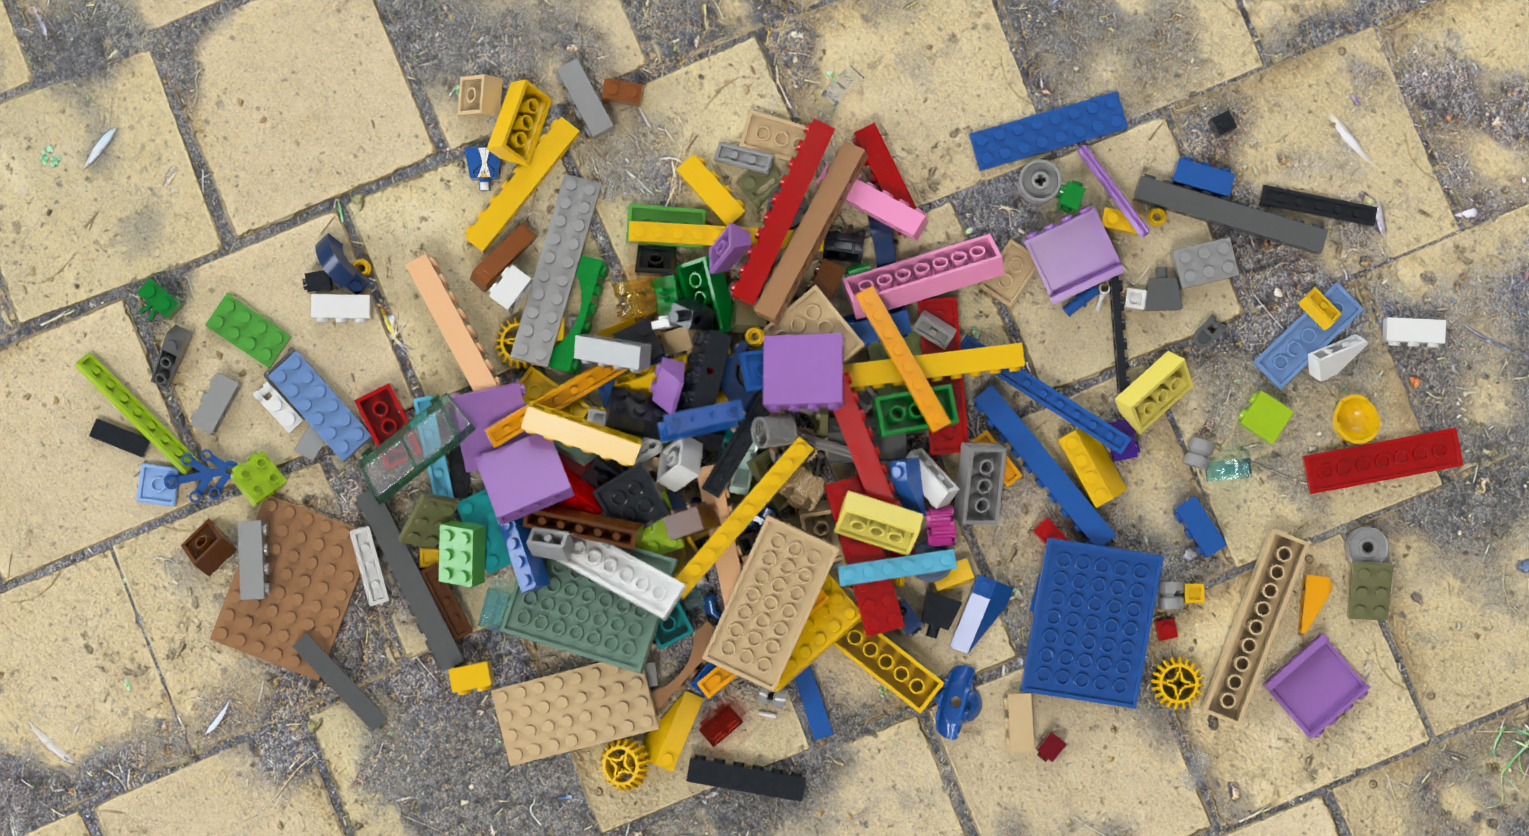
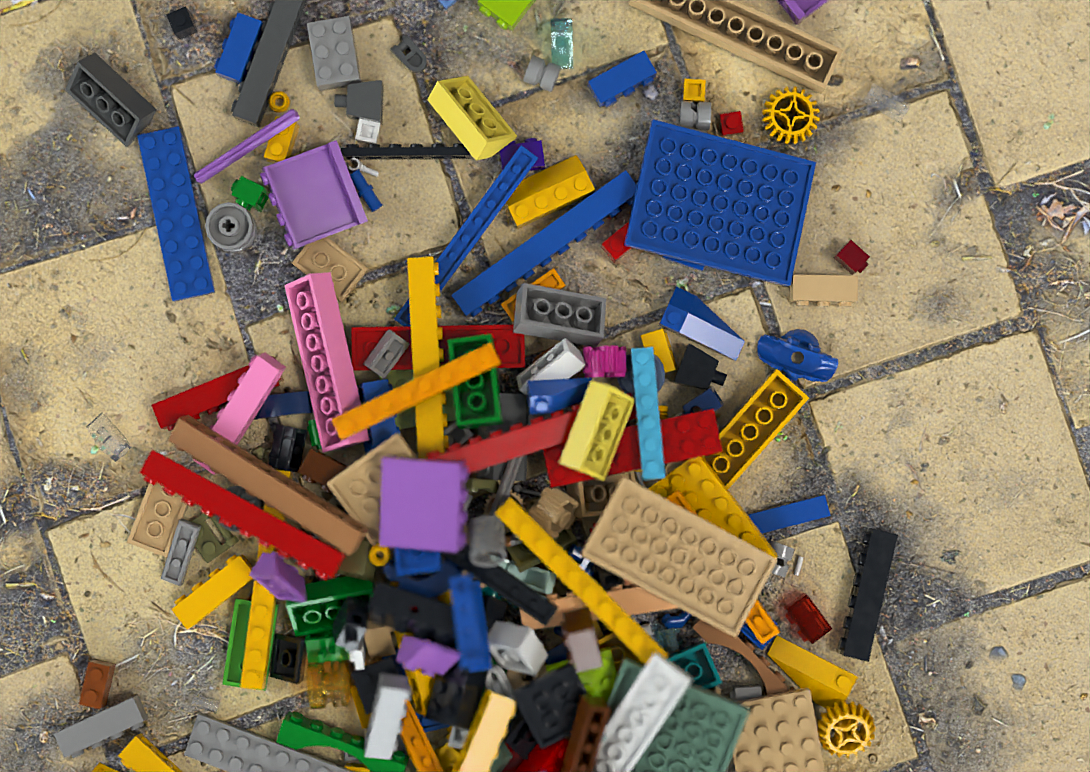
camera: 85 degrees left, 0 degrees up
none -> dark grey slope [65,53,157,147]

